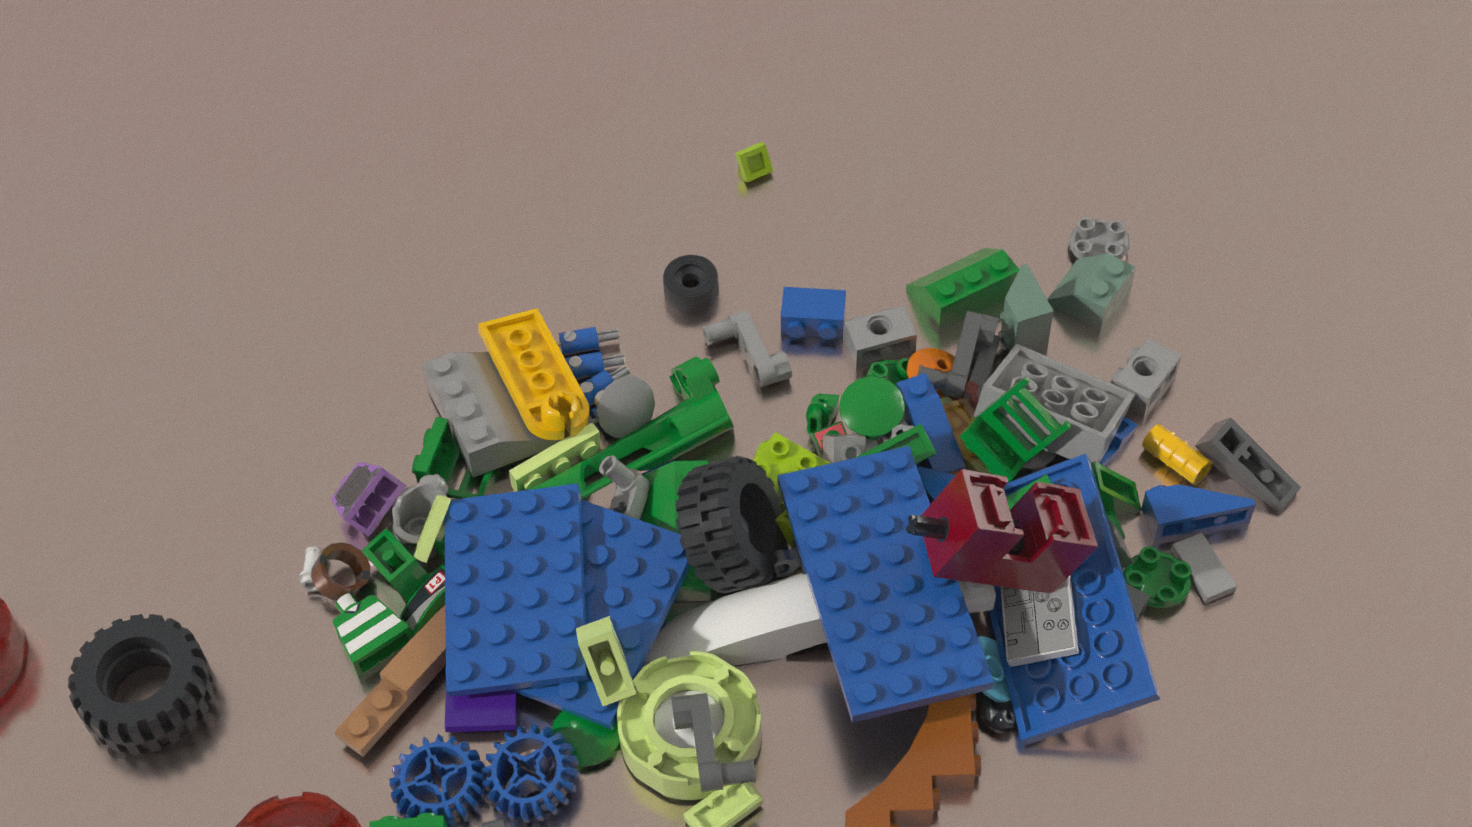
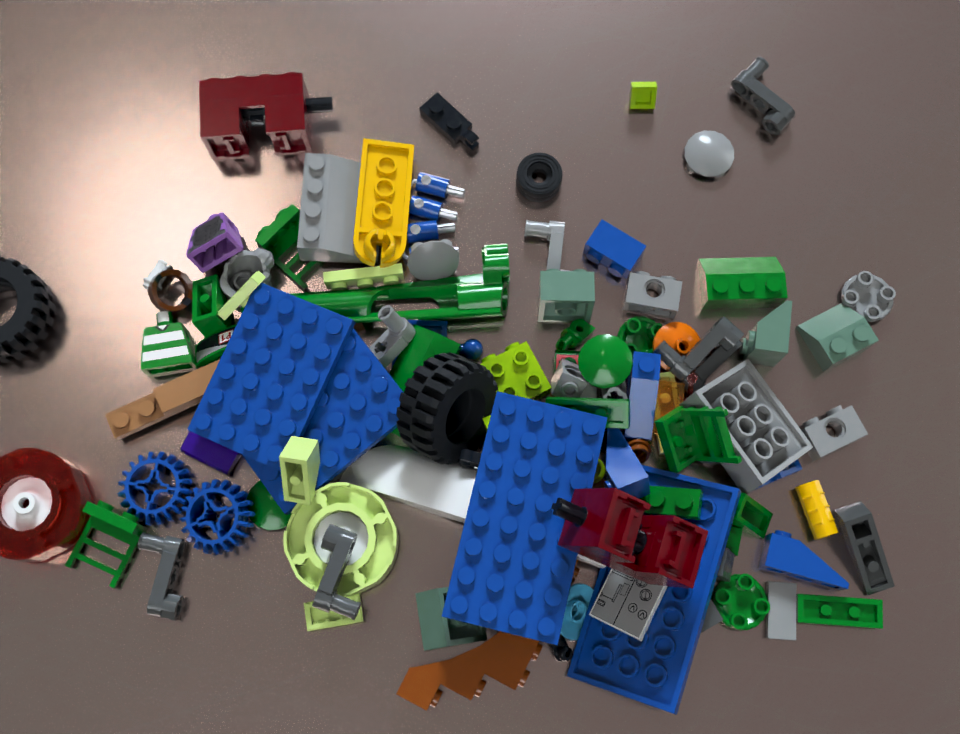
camera: 25 degrees right, 20 degrees up
none -> dark red piece [199,72,334,160]
none -> sand green slope [415,587,487,651]
none -> black plate [419,92,479,151]
none -> sand green slope [538,269,595,323]
none -> light grey dish [684,130,734,177]
none -> dark grey beam [731,57,796,135]
none -> green plate [796,594,883,629]

